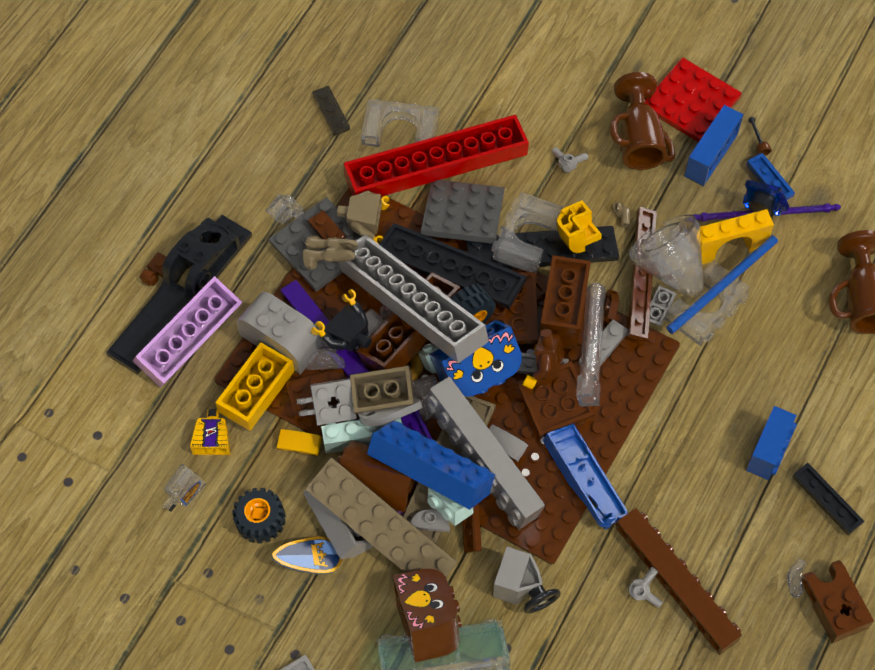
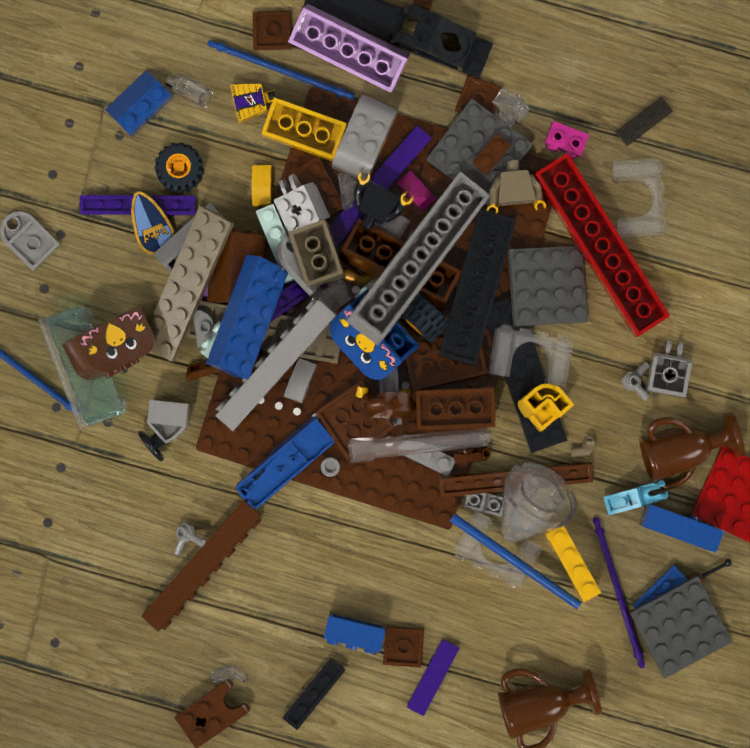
camera: 70 degrees right, 25 degrees up
dark tan piece [303,236,358,270] -> none
piece [743,180,789,217] -> none
none -> dark purple plate [80,195,196,216]
none -> blue slope [105,70,173,137]
none -> blue hose [207,40,355,100]
none -> reddish brown tile [252,11,292,51]
none -> light grey tile [321,457,340,477]
none -> reddish brown tile [383,626,424,668]
none -> dark pink slope [396,171,436,211]
none -> dark purple tile [407,639,460,716]
none -> reddish brown tile [455,75,503,115]
none -> dark pink brick [544,121,589,159]
none -> medium azure plate [603,480,668,515]
none -> dark grey plate [629,575,732,678]
none -> light grey hinge [645,340,692,398]

